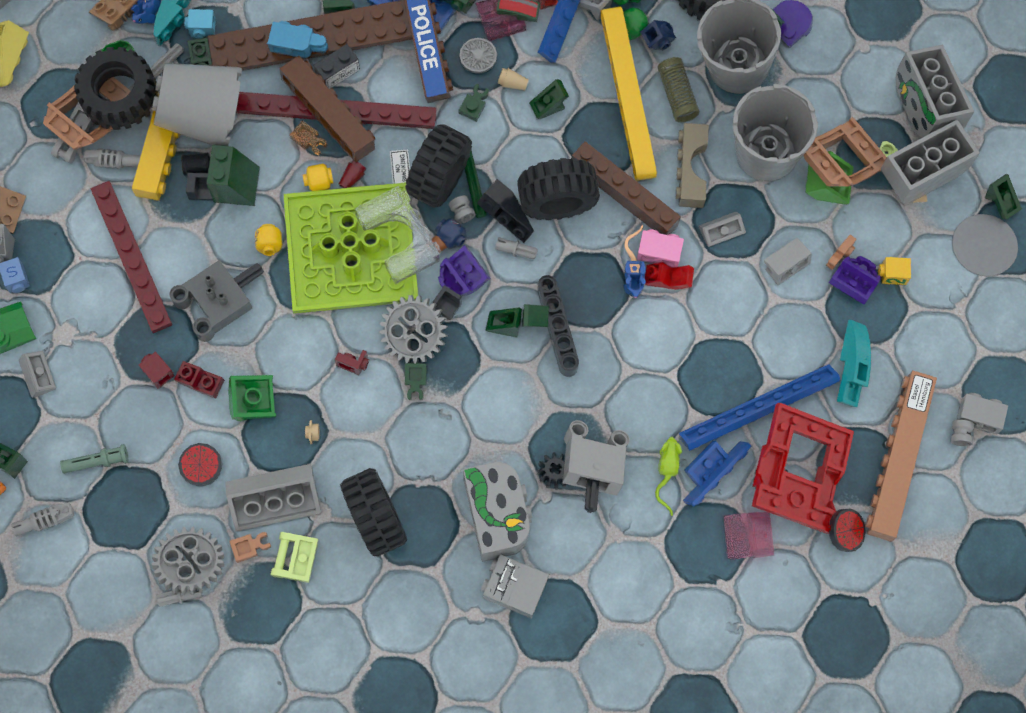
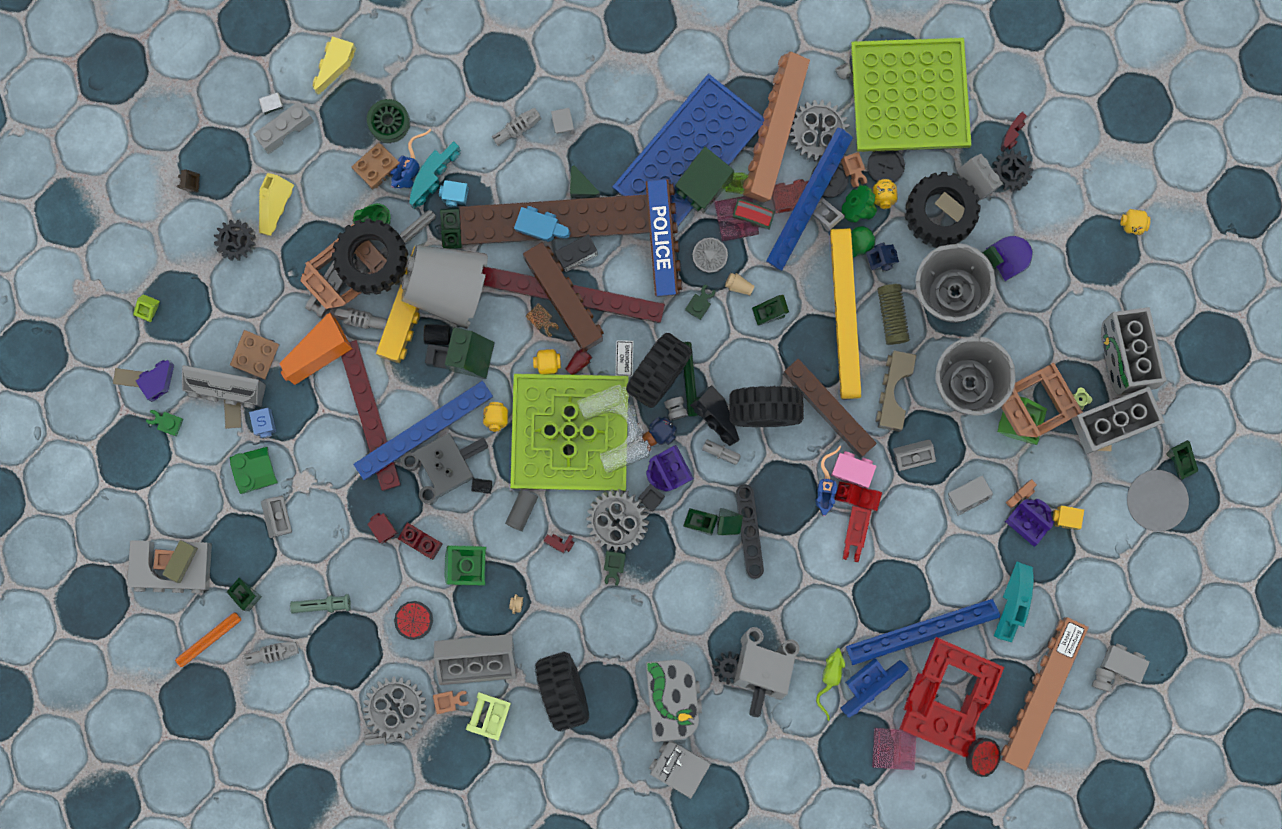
camera: 15 degrees right, 10 degrees up
none -> orange slope [279,313,352,385]
none -> blue plate [353,380,493,481]
none -> black piece [471,478,492,494]
none -> dark grey pin [505,489,538,532]
none -> red hinge [842,506,872,562]

